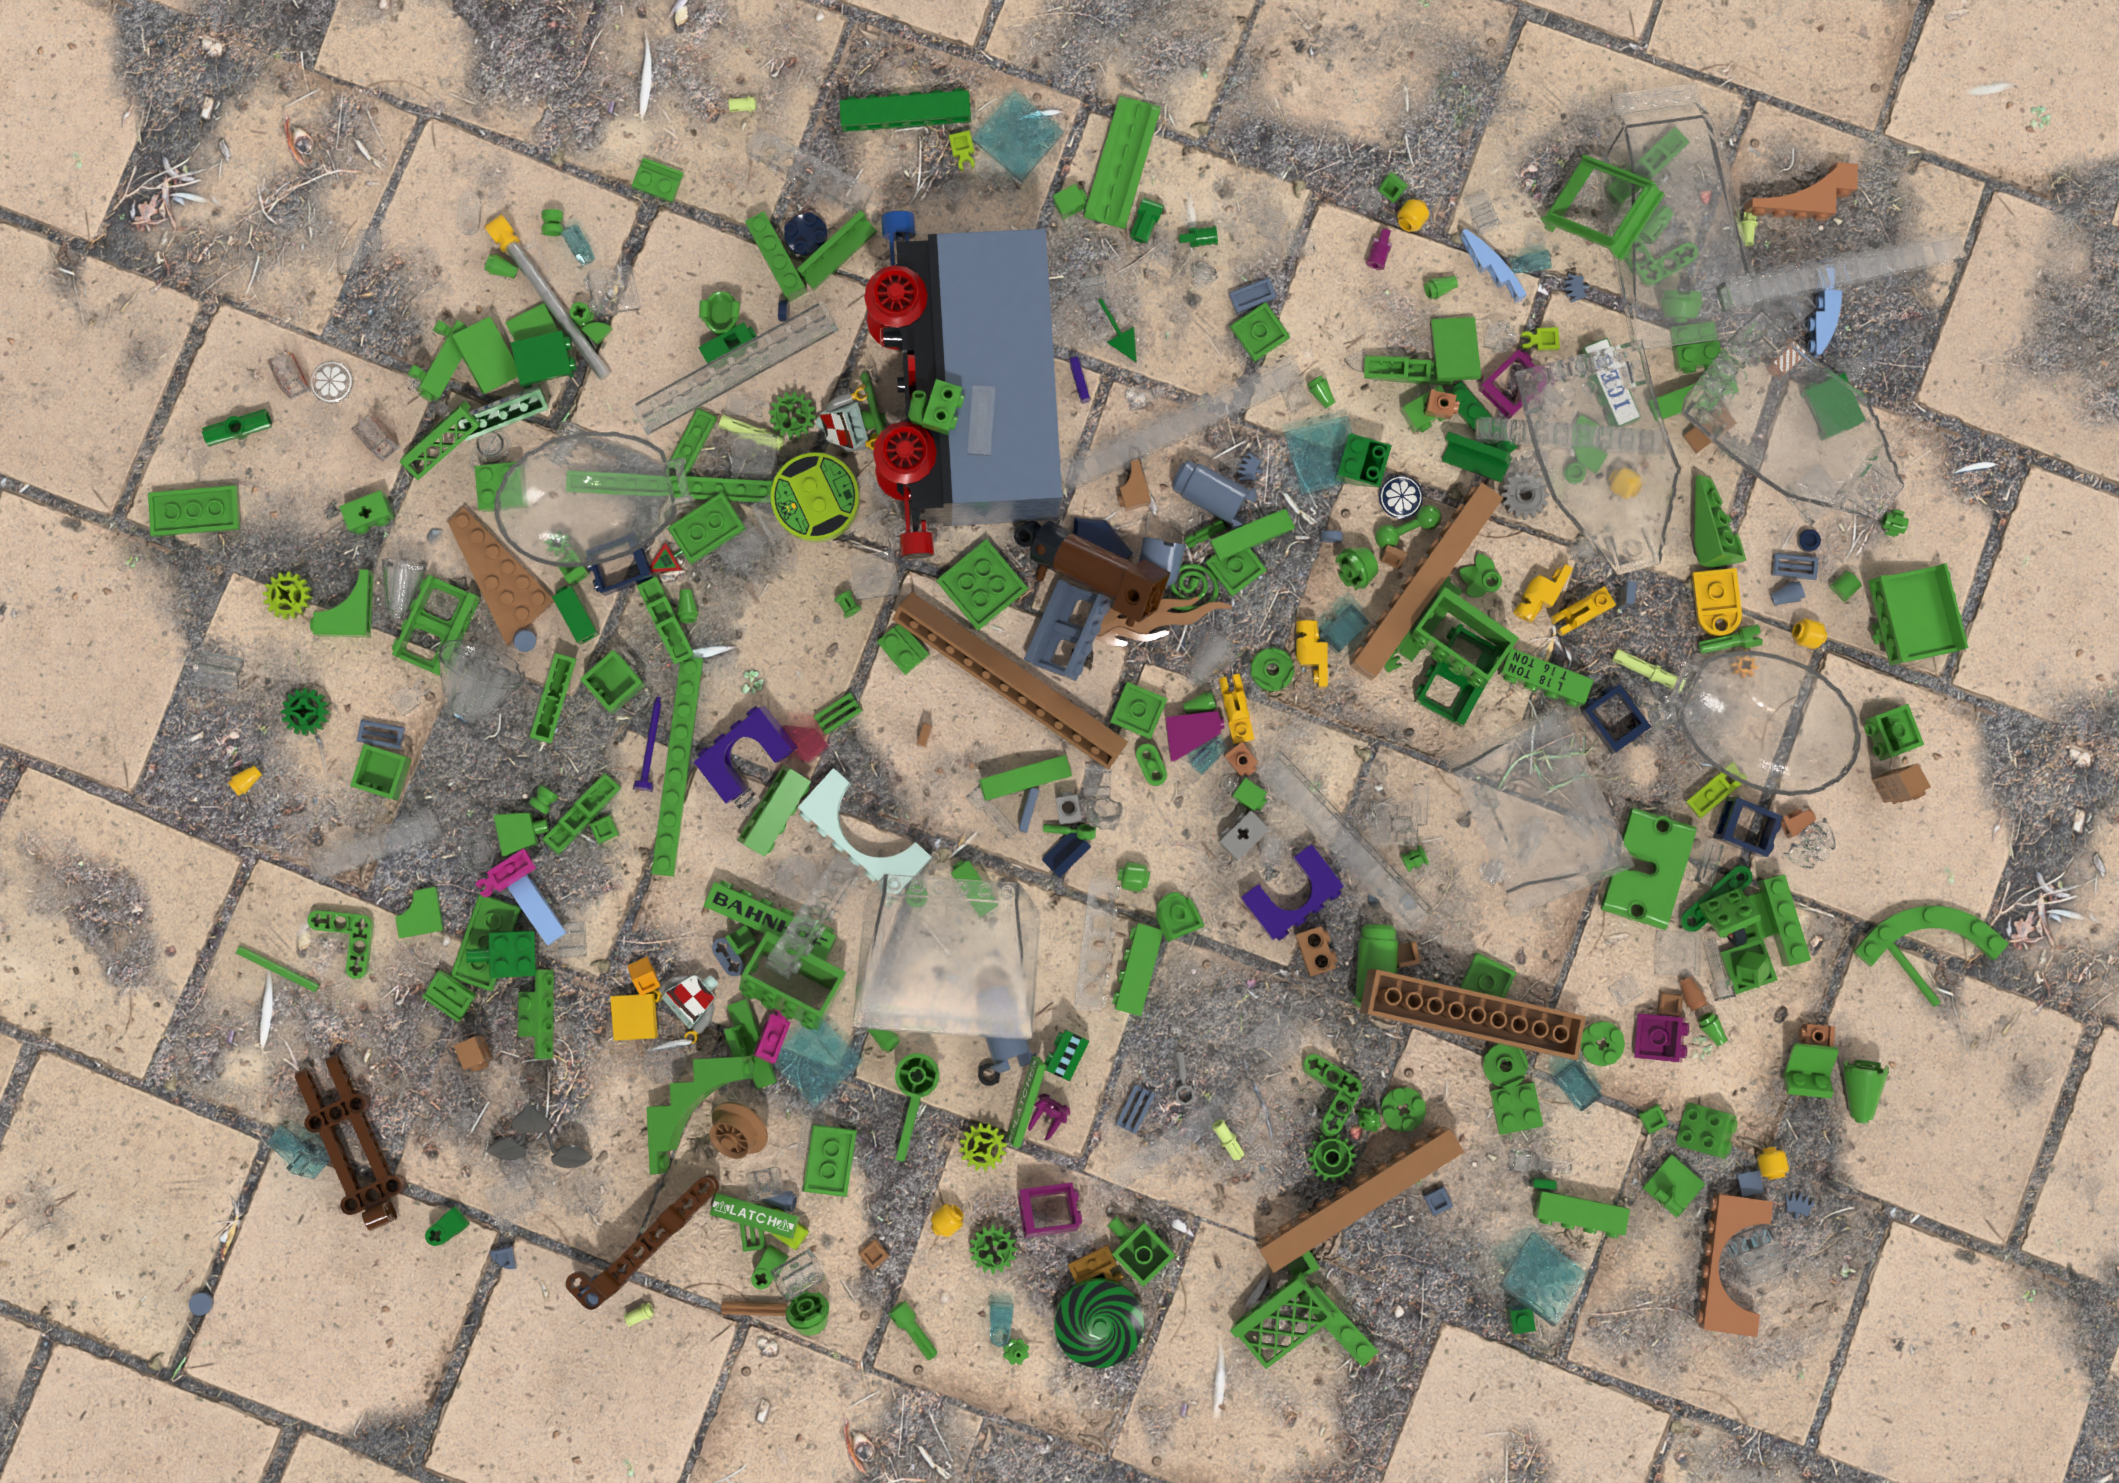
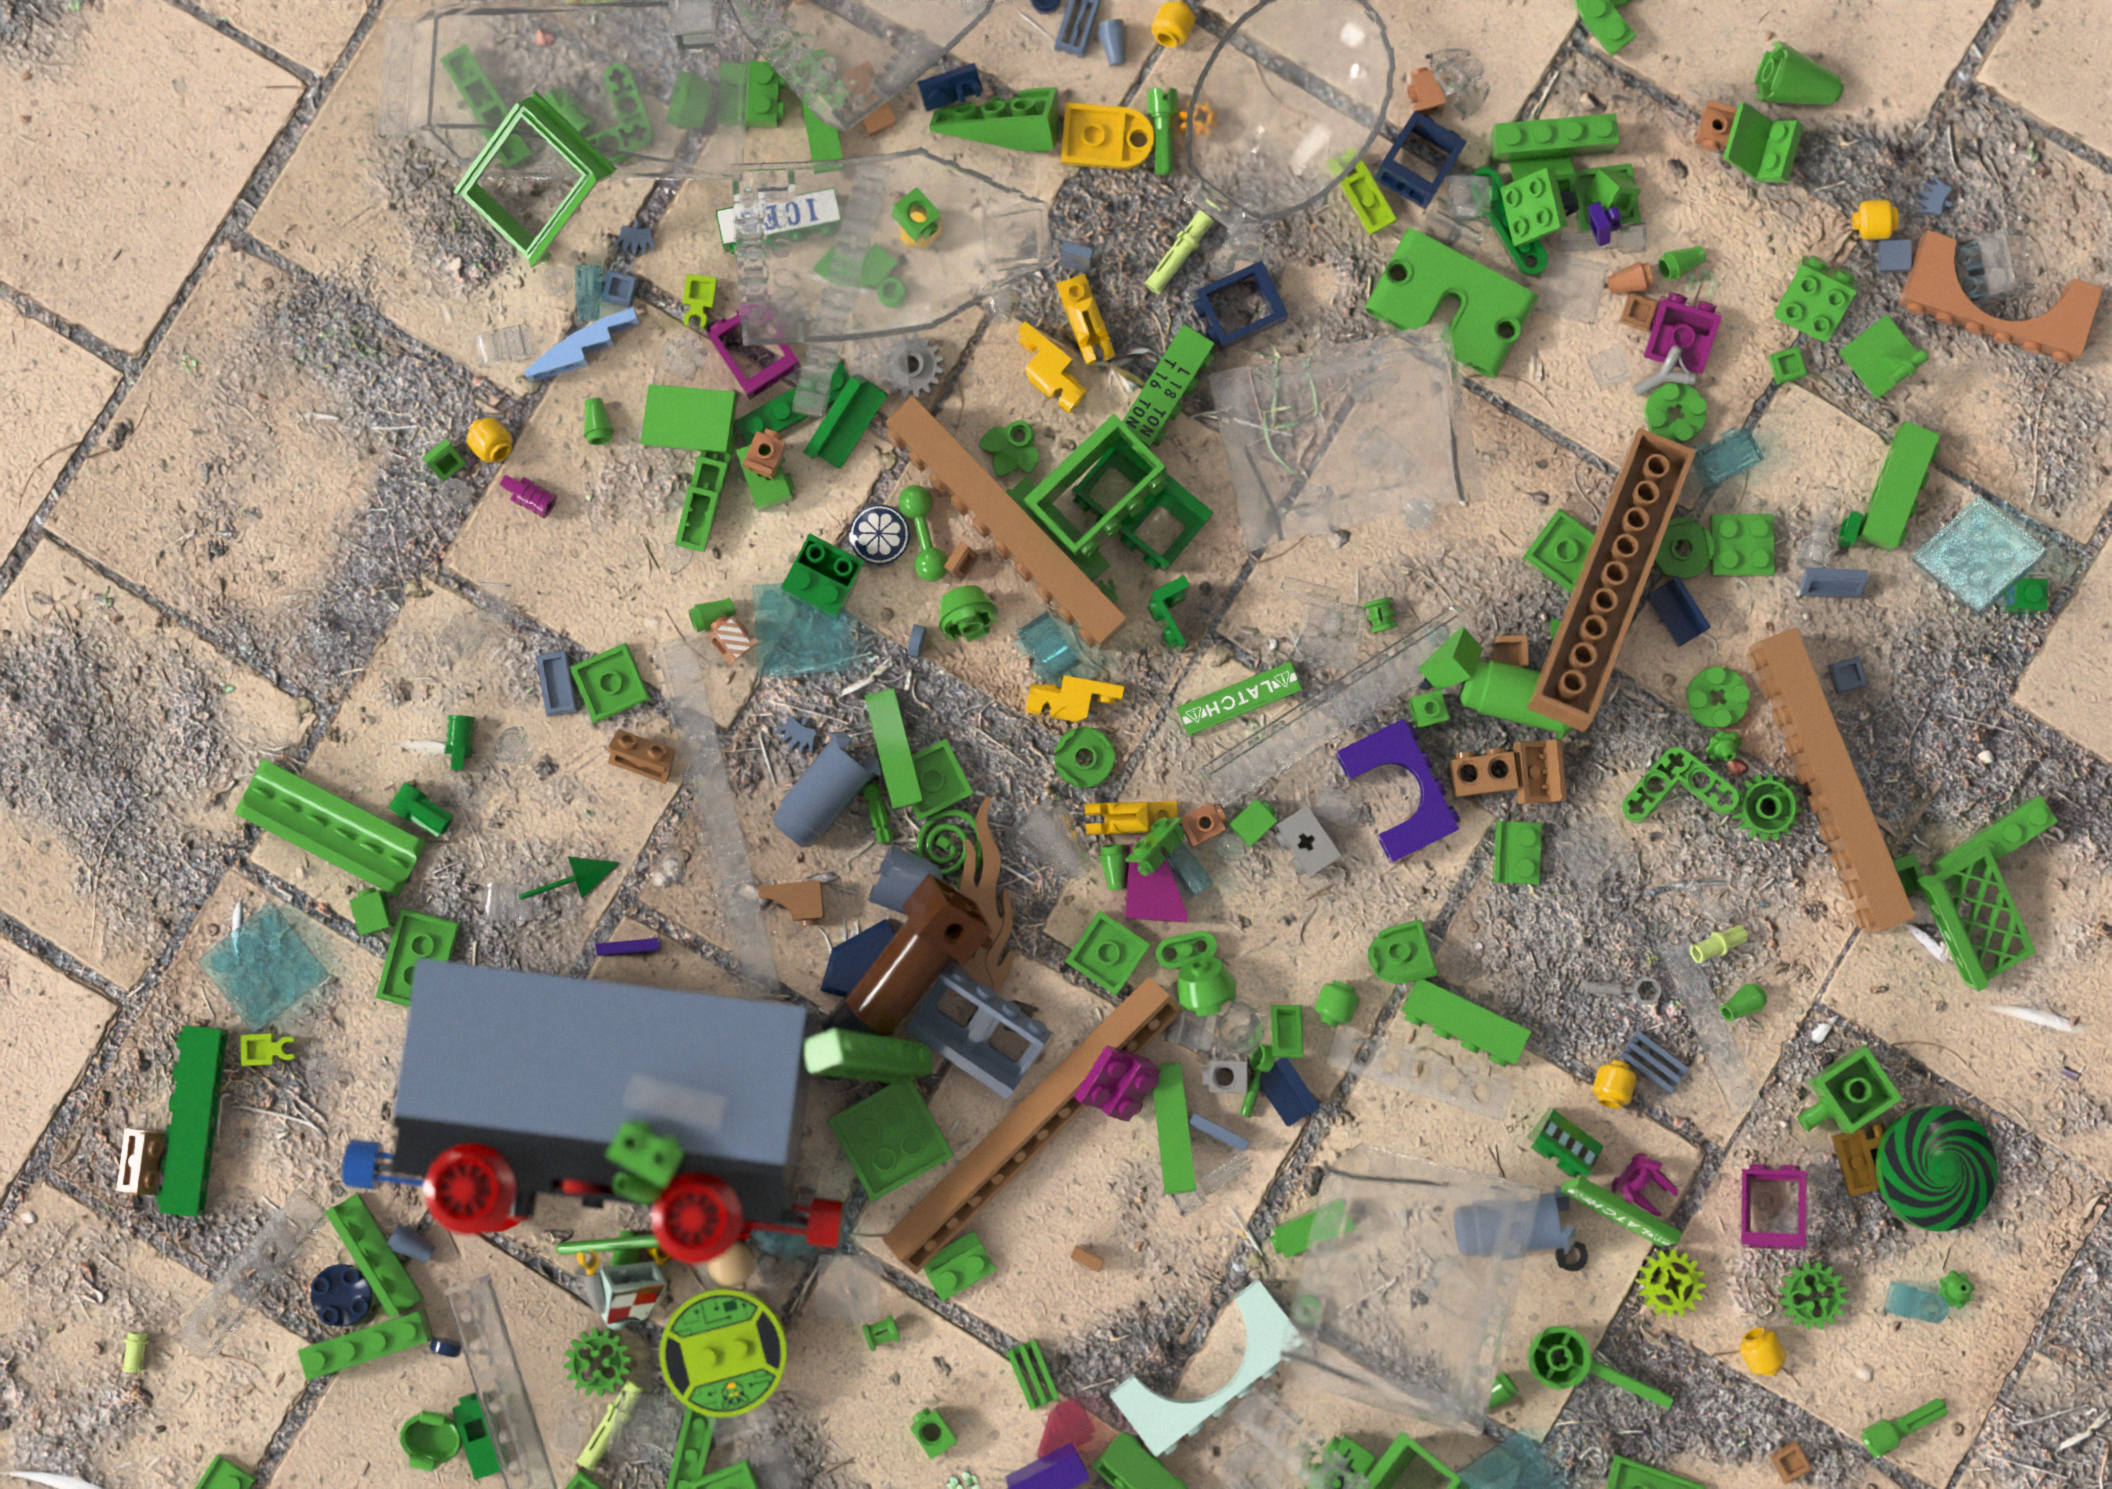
camera: 80 degrees left, 0 degrees up
none -> medium nougat bracket [117,1128,163,1195]
none -> bright green tile [375,908,462,1007]
none -> sand blue cone [386,1222,436,1263]
none -> sand blue tile [601,270,639,308]
none -> medium nougat bracket [608,729,676,784]
none -> nougat brick [707,614,759,665]
none -> tan hair [707,1239,755,1287]
none -> clear light blue slope [750,1222,818,1264]
none -> bright green brick [802,1029,933,1084]
none -> bright green brick [891,187,941,243]
none -> bright green brick [910,1407,958,1460]
none -> dark blue plate [917,63,983,112]
none -> magenta plate [1074,1045,1161,1122]
none -> bright green hinge [1125,817,1185,876]
none -> green bracket [1147,575,1190,653]
none -> bright green cone [1176,957,1237,1017]
none -> bright green tile [1177,662,1302,736]
none -> bright green tile [1271,1005,1304,1058]
none -> bright green brick [1407,690,1449,730]
none -> bright green slope [1418,626,1483,691]
none -> clear helmet [1447,173,1493,221]
none -> bright green plate [1493,820,1542,885]
none -> medium nougat bracket [1513,739,1567,804]
none -> dark purple tile [1588,202,1622,247]
none -> yellow head [1592,1060,1637,1109]
none -> light grey piece [1632,346,1697,397]
none -> dark blue panel [1646,576,1711,648]
none -> bright green cone [1720,983,1767,1022]
none -> sand blue tile [1799,568,1868,598]

